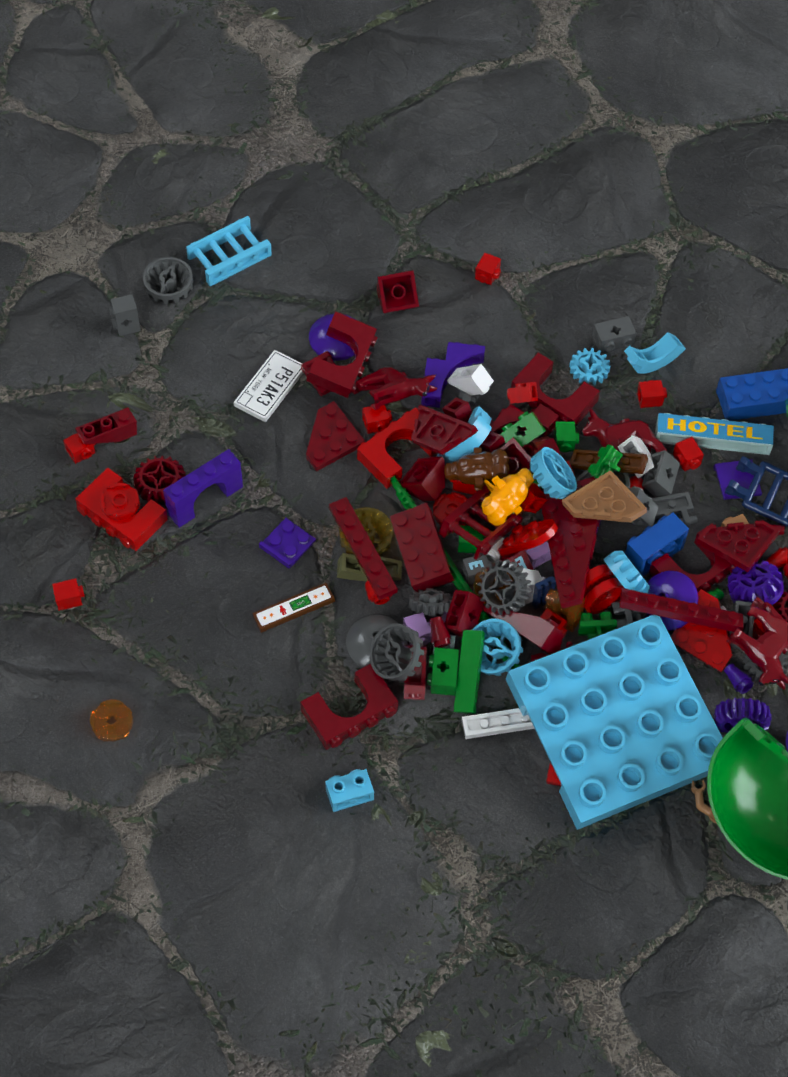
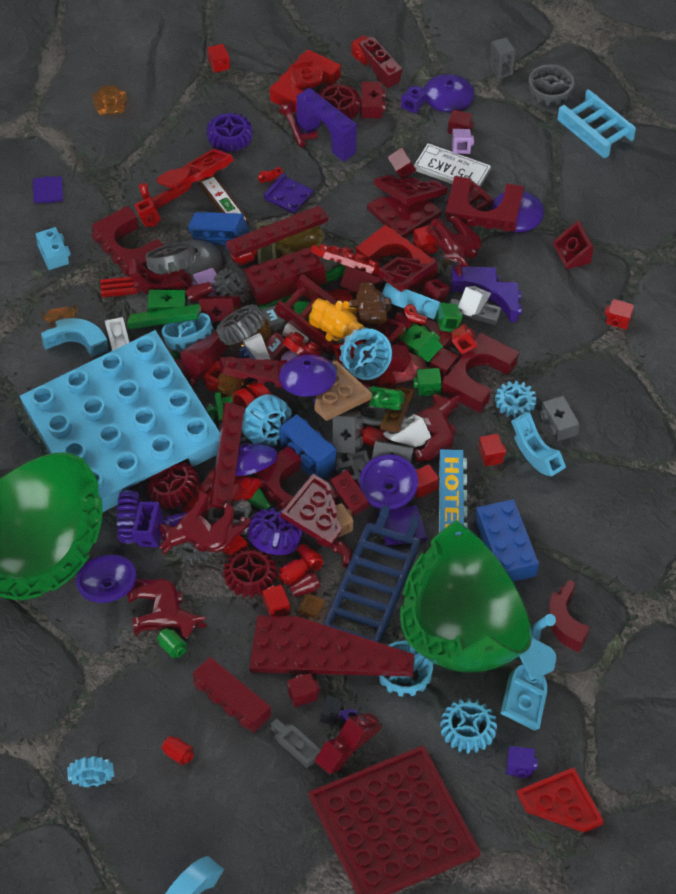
camera: 85 degrees right, 5 degrees down
none -> dark purple piece [33,176,63,204]
none -> clear orange plate [41,305,78,323]
none -> medium azure arch [41,318,108,357]
none -> red tile [100,277,138,298]
none -> dark purple torso [132,502,164,548]
none -> red brick [134,197,161,227]
none -> red plate [138,149,234,209]
none -> dark red gear [147,462,200,510]
none -> blue wedge [188,212,250,249]
none -> dark purple gear [206,112,253,153]
none -> red arm [258,167,283,183]
none -> dark red piece [279,103,318,147]
none -> dark purple dish [279,354,337,396]
none -> red plate [310,244,382,275]
none -> dark red brick [331,470,369,517]
none -> dark purple dish [359,455,418,510]
none -> dark red brick [361,82,385,118]
none -> dark red plate [374,175,448,205]
none -> brick [388,148,417,179]
none -> dark purple brick [401,86,426,114]
none -> red arm [404,304,427,325]
none -> dark purple dish [424,74,474,113]
none -> green brick [436,303,462,332]
none -> dark red brick [447,110,475,134]
none -> lavender brick [452,129,474,154]

